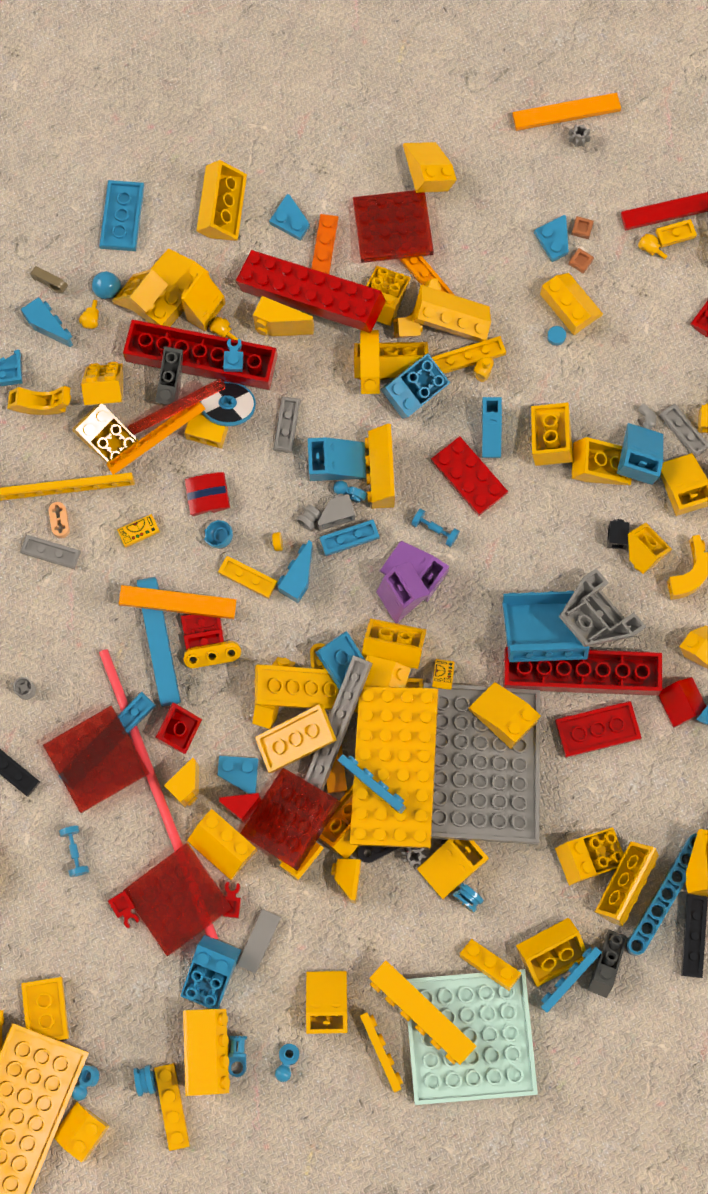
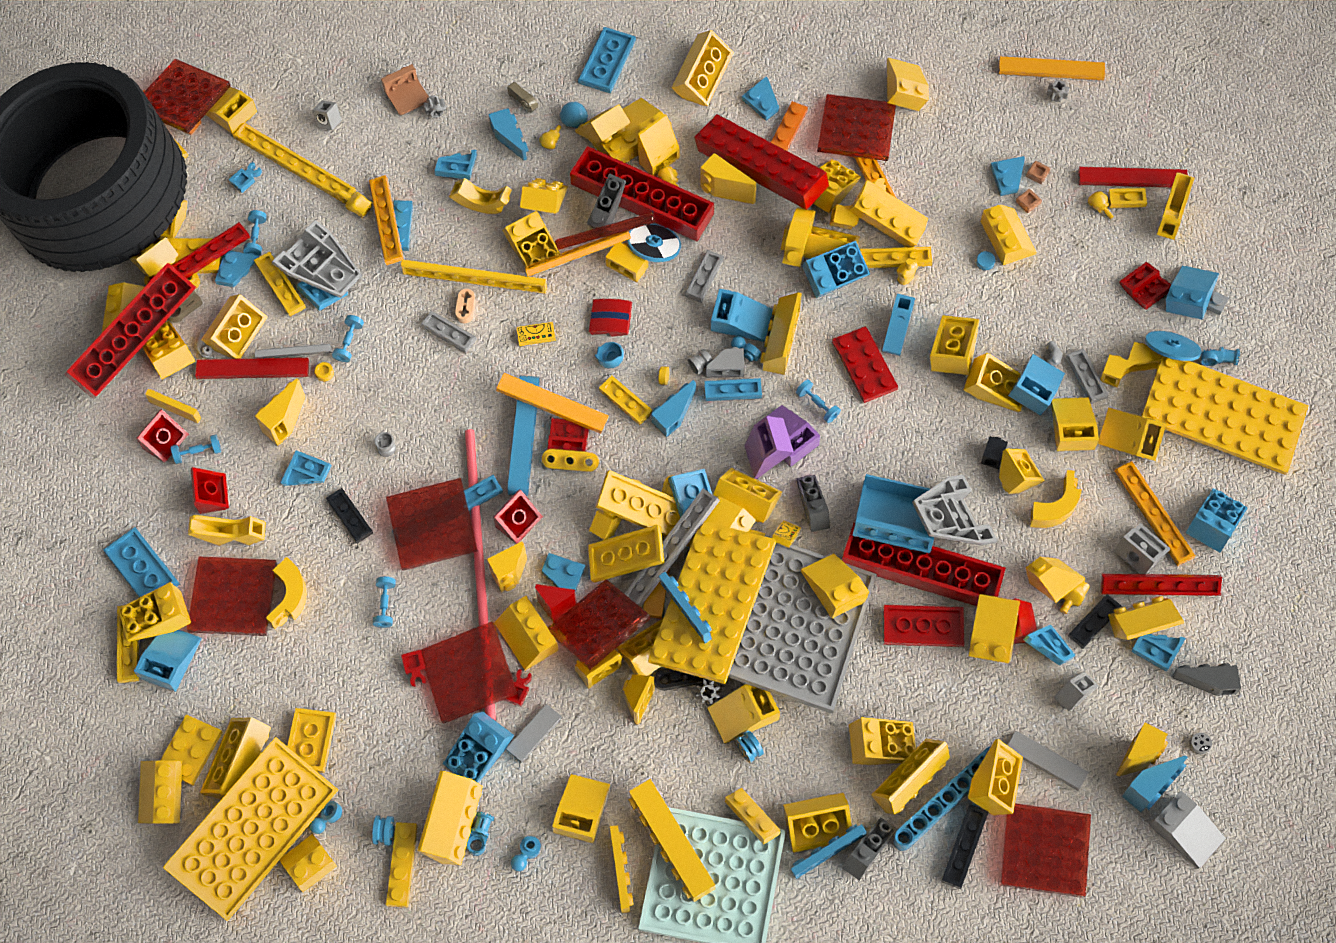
camera: 15 degrees right, 10 degrees down
dark azure plate [223,339,244,372] -> none
none -> dark grey slope [797,475,830,532]
none -> yellow slope [969,594,1020,664]

